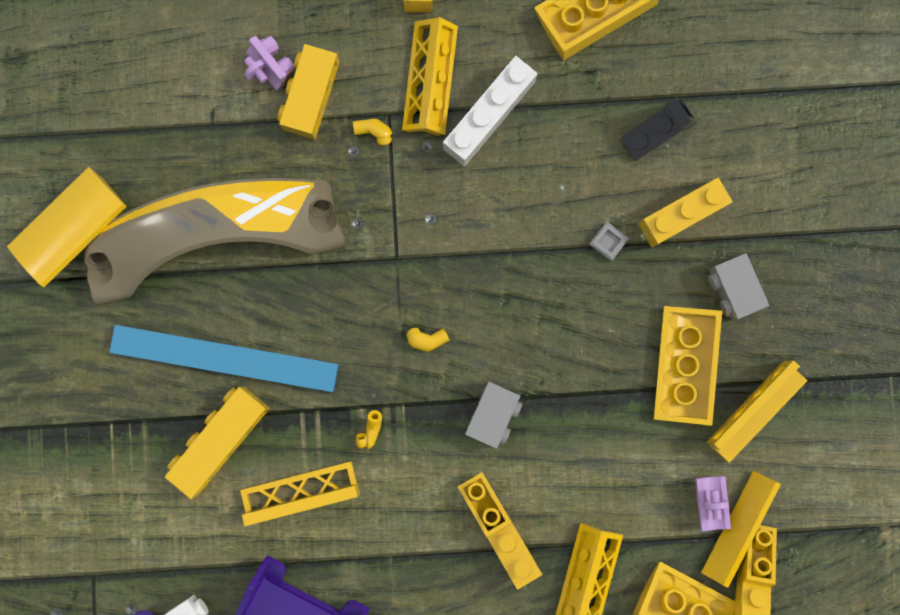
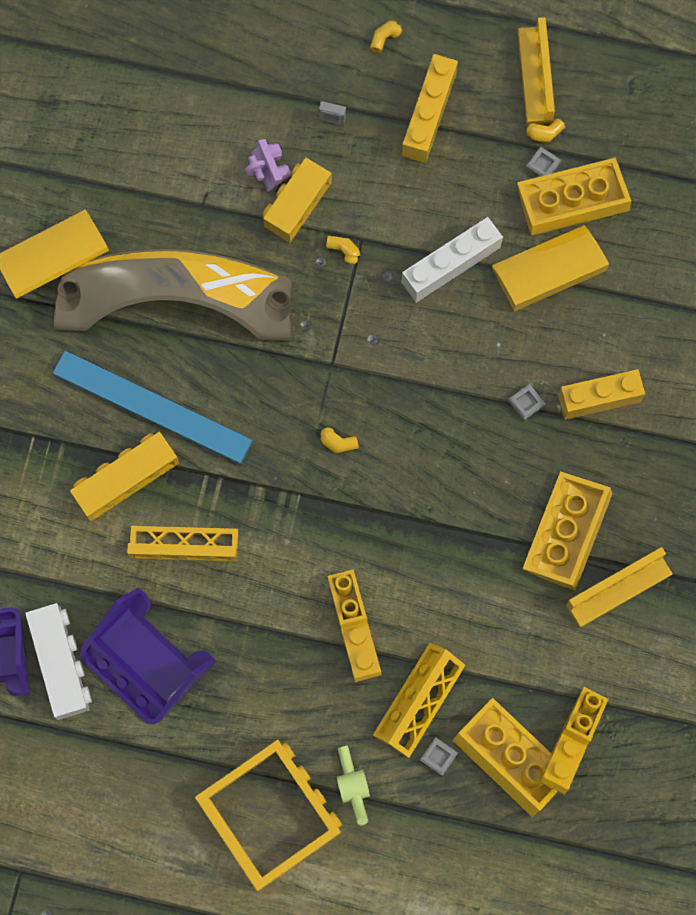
camera: 15 degrees right, 10 degrees down
yellow arm [356,410,382,449] -> none
yellow fence [402,17,458,136] -> none
light grey brick [465,381,523,449] -> none
black bracket [621,97,697,161] -> none
lavender hips [695,476,731,531] -> none
yellow tile [701,471,781,588] -> none
light grey brick [708,253,770,321] -> none
none -> yellow slope [491,225,609,312]

